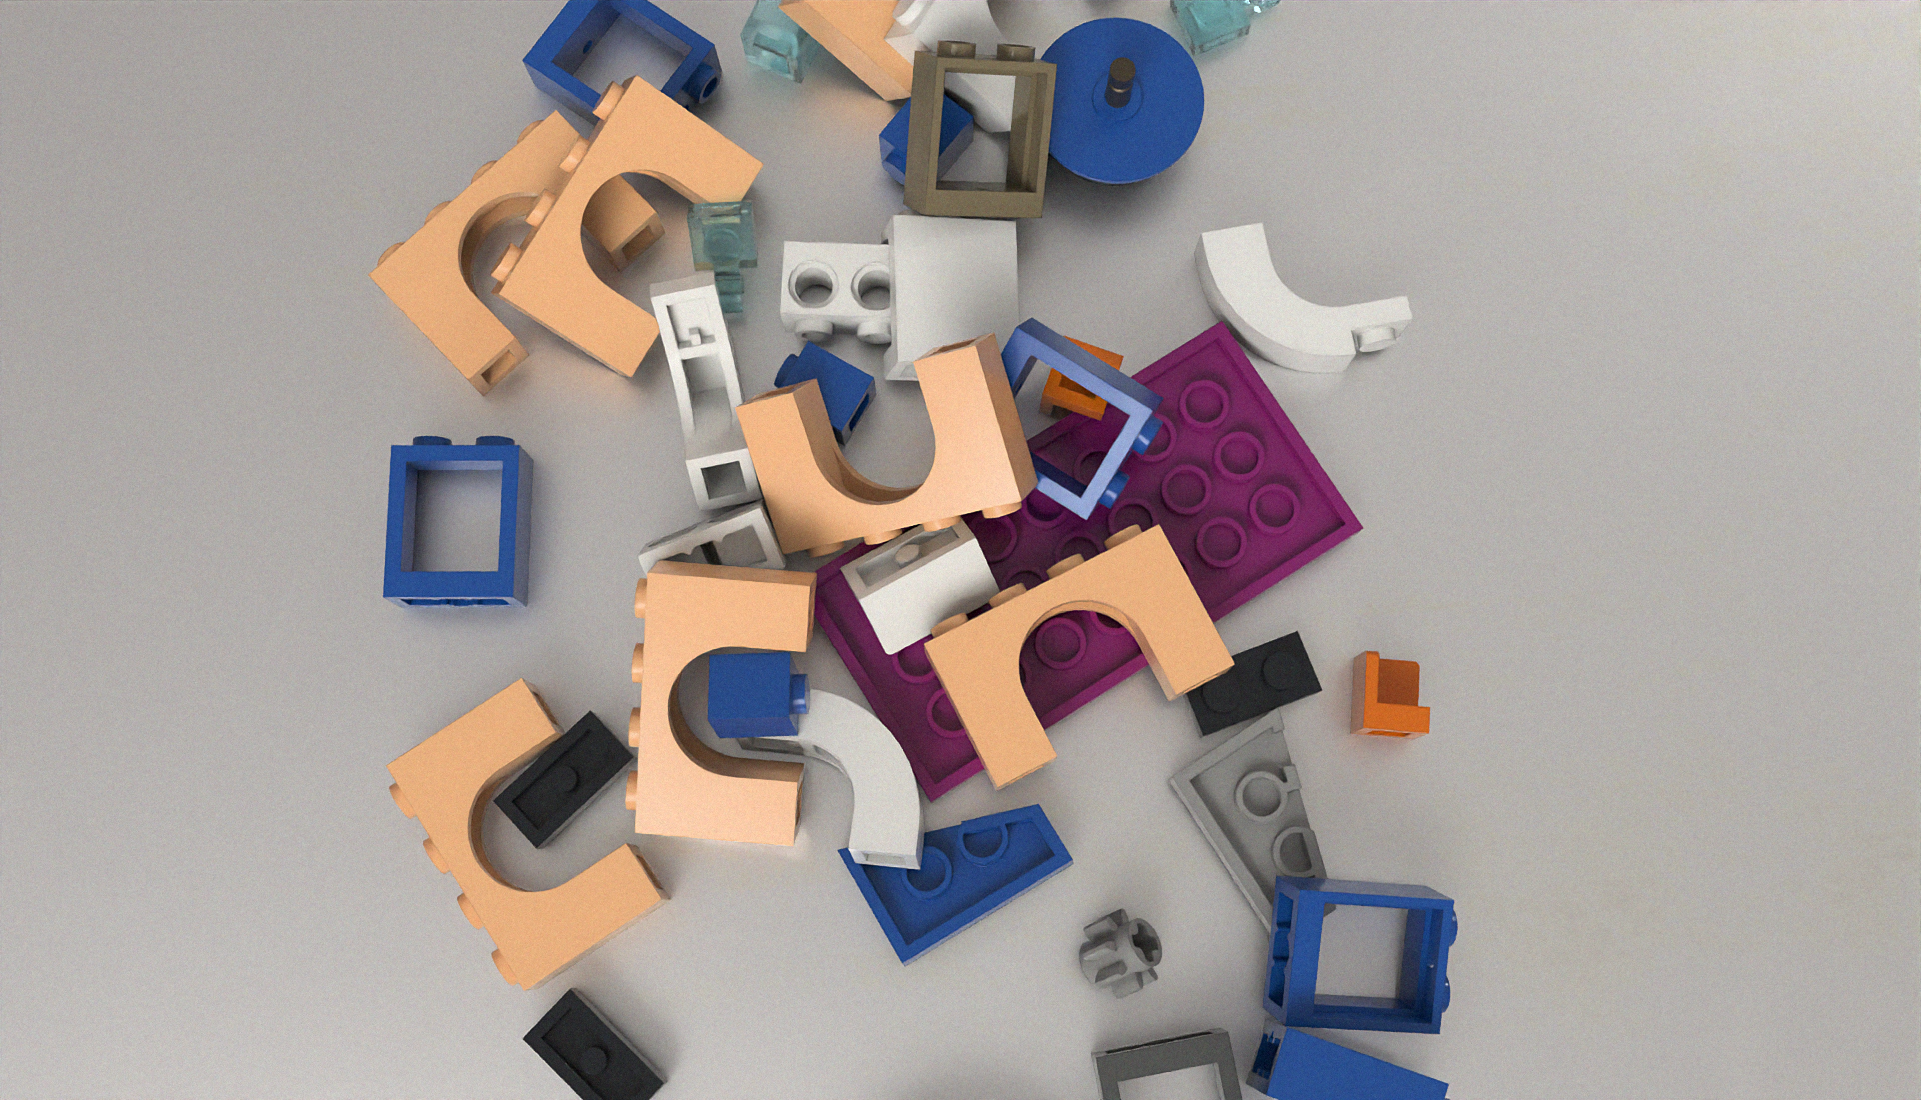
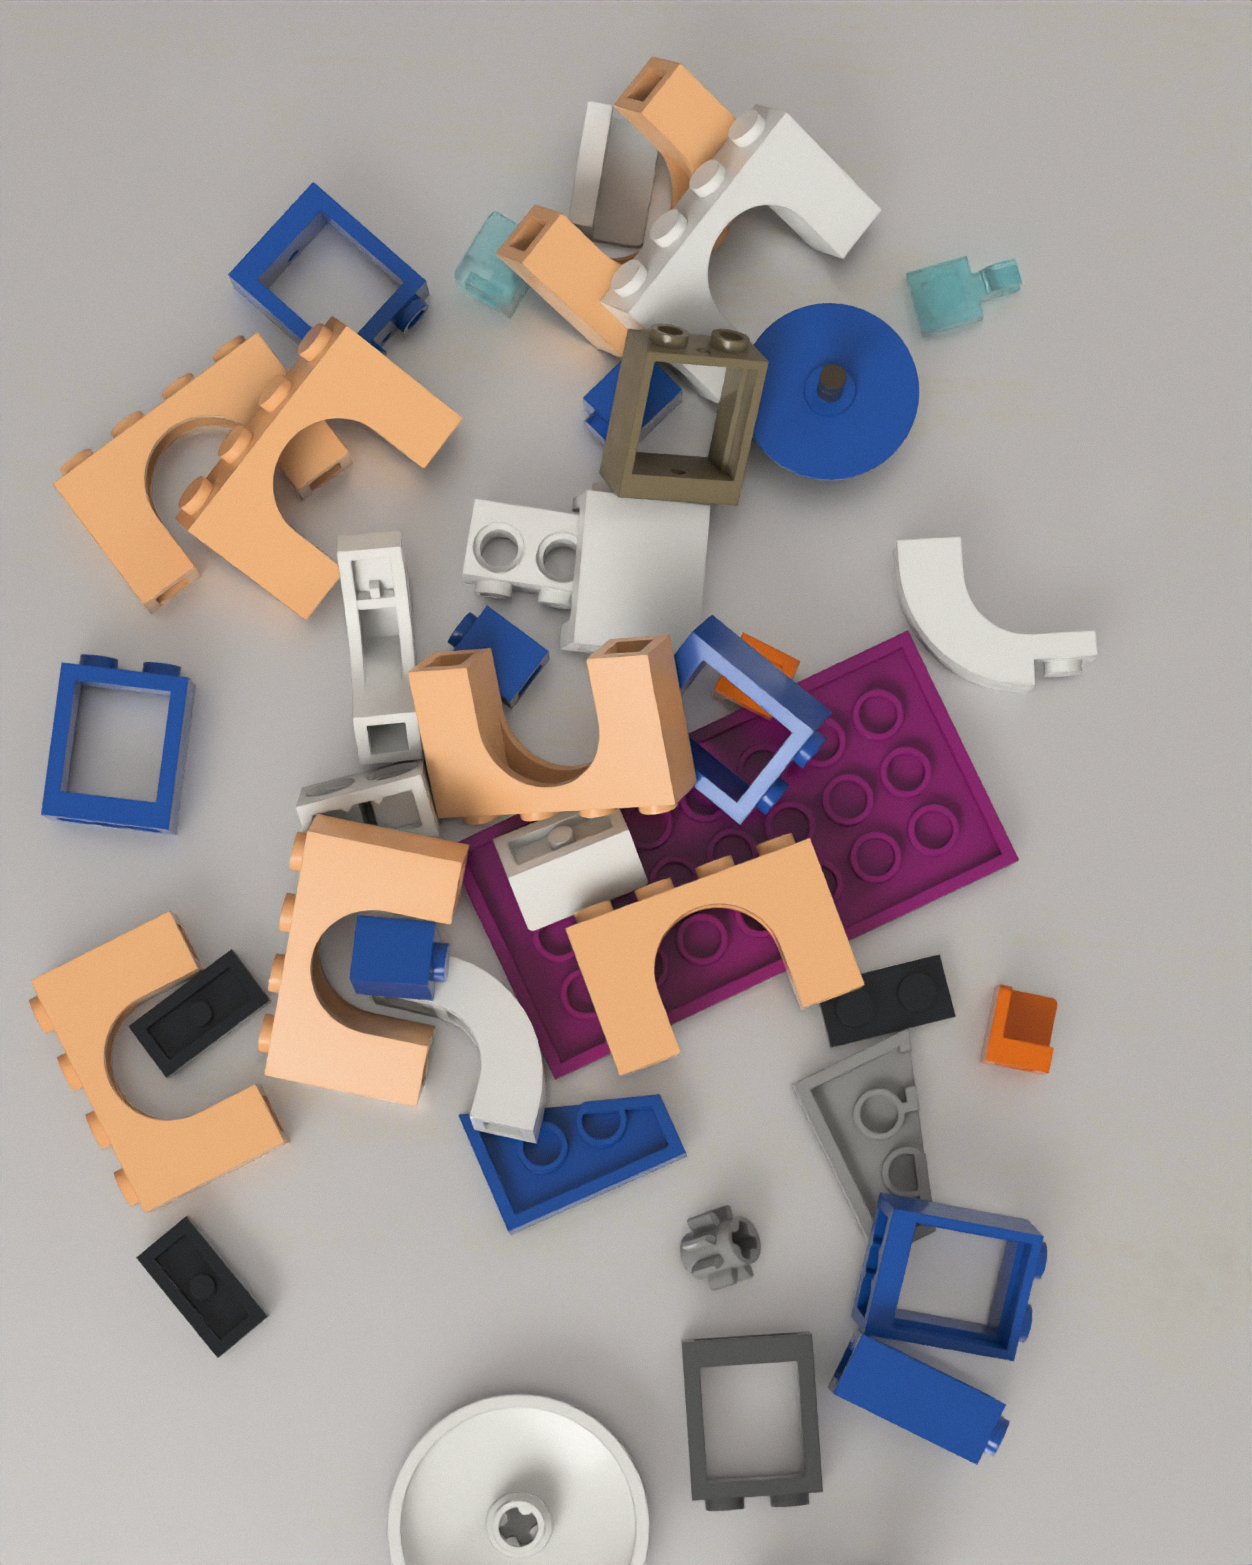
camera: 10 degrees right, 5 degrees up
clear light blue plate [687,201,758,313] -> none

